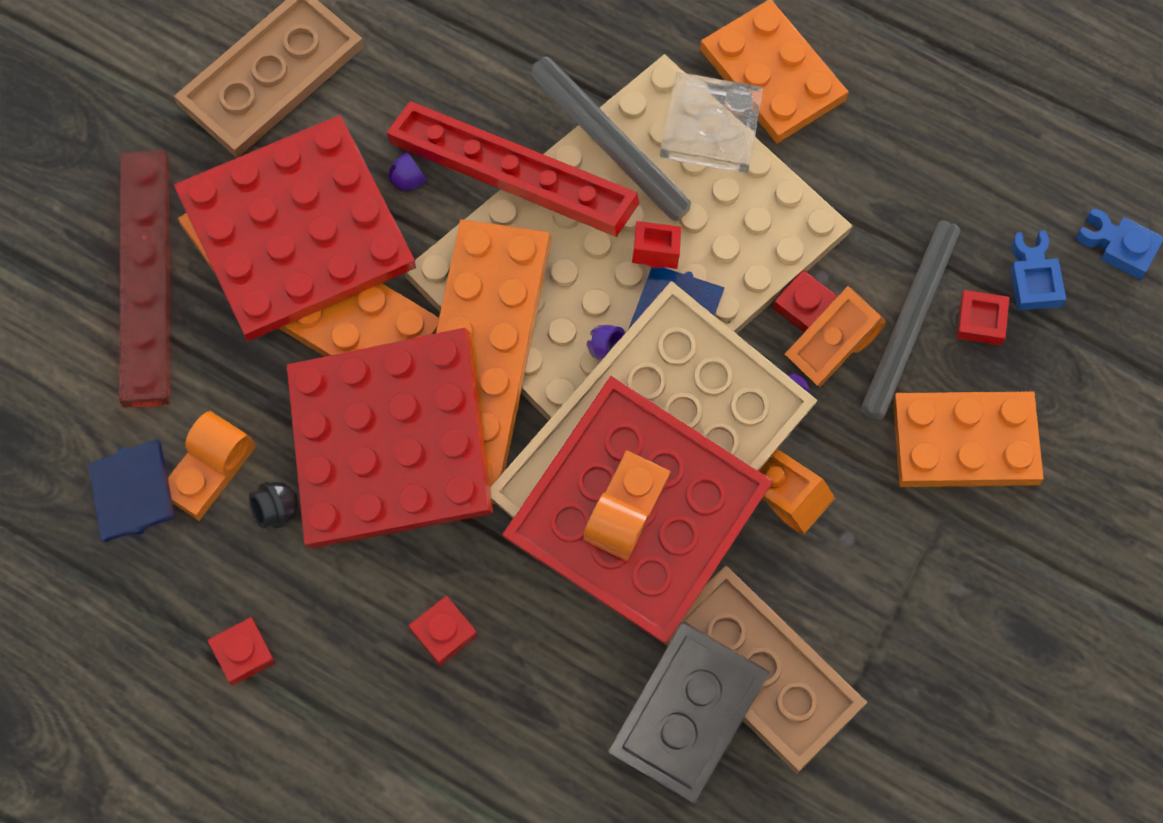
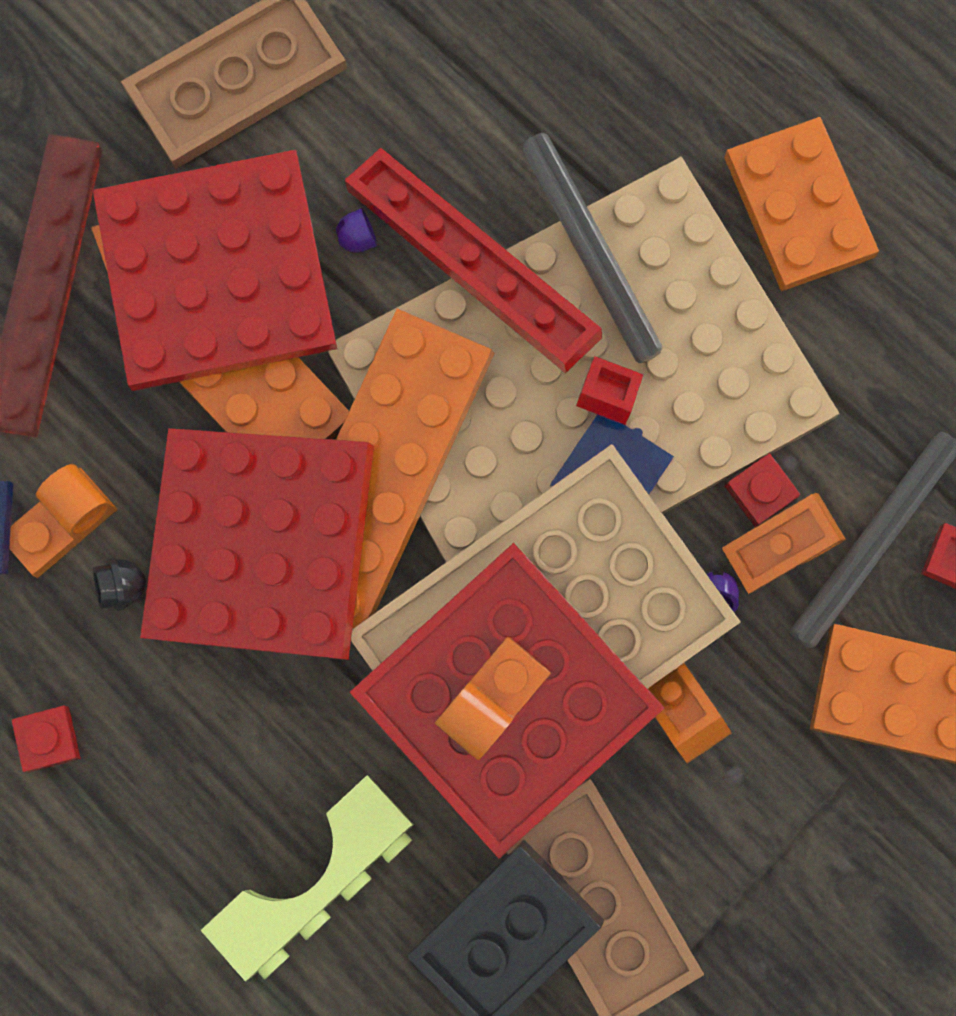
camera: 15 degrees right, 10 degrees up
red plate [408,595,478,666] -> none
dark purple hinge [586,324,625,361] -> none
clear plate [660,72,764,173] -> none
none -> yellowish green arch [201,775,414,981]

